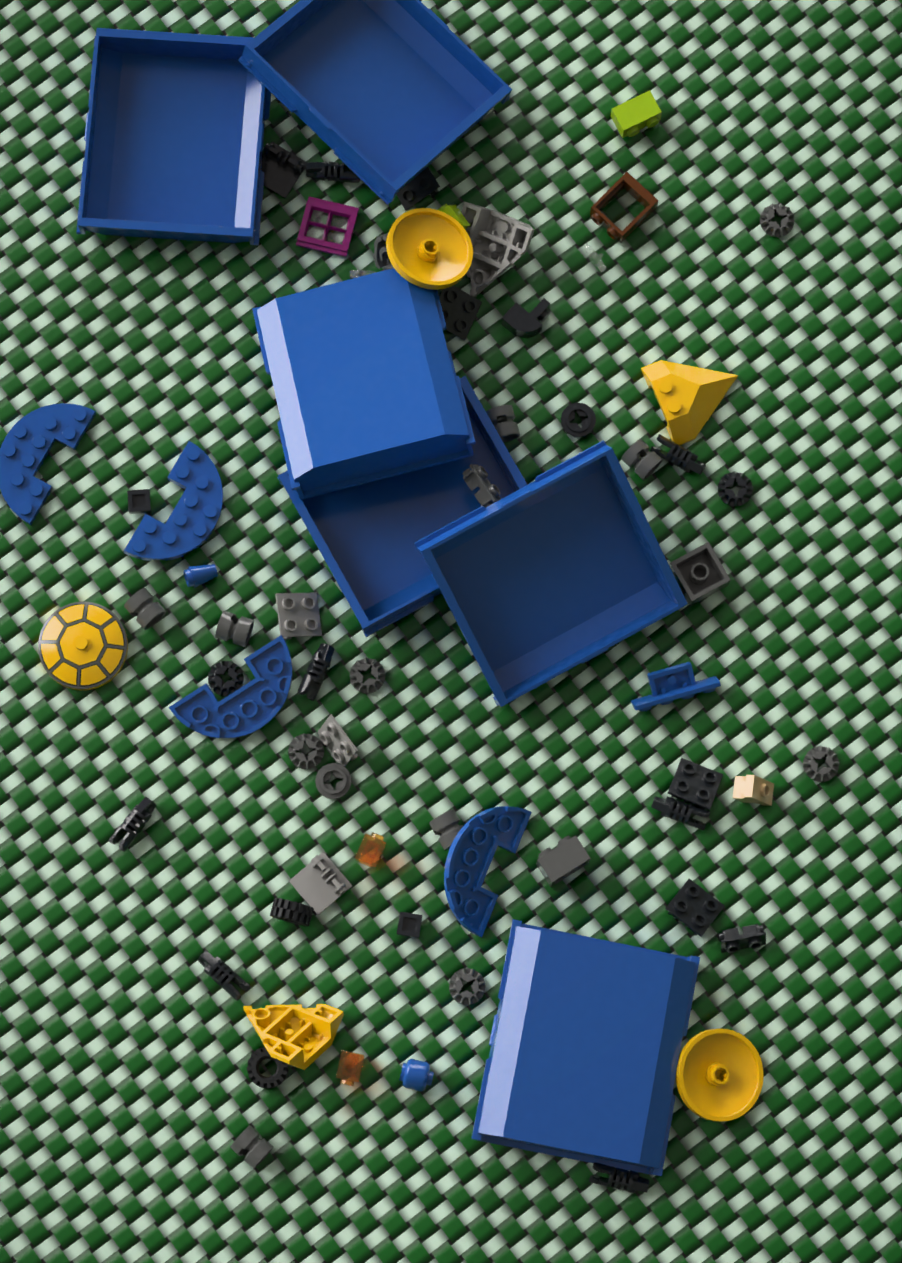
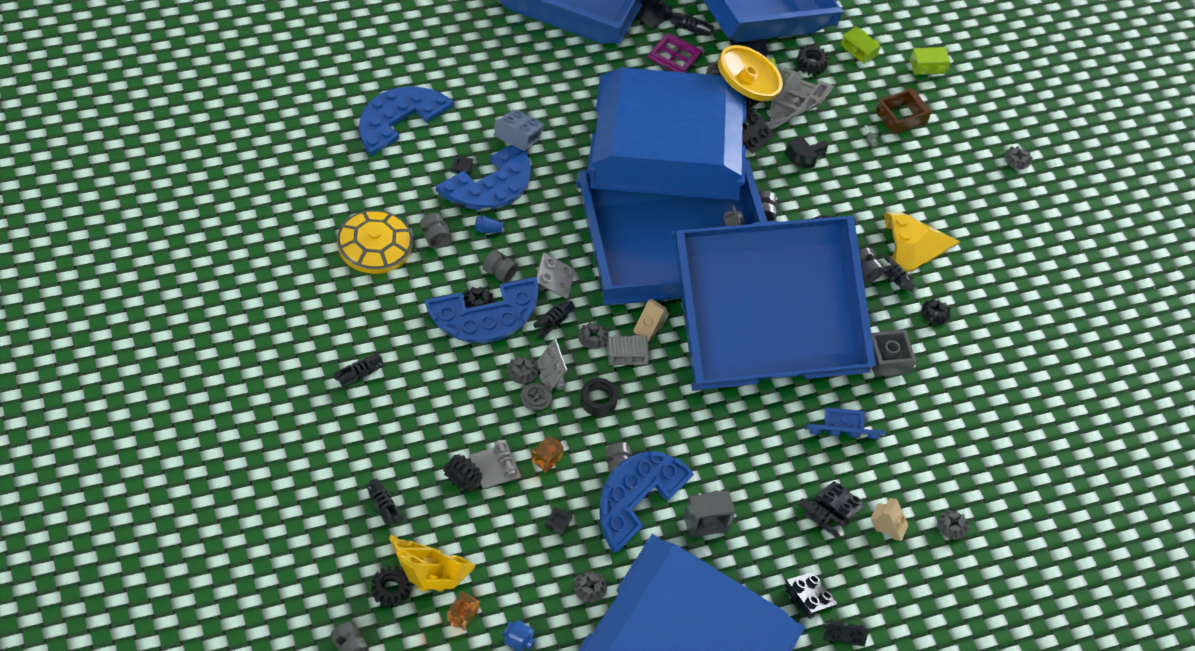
camera: 10 degrees right, 25 degrees down
none -> sand blue brick [493,110,544,151]
none -> black tyre [580,378,618,417]
none -> light grey brick [607,335,649,365]
none -> tan brick [633,299,669,342]
none -> black tyre [796,44,829,76]
none -> lime brick [841,26,881,64]

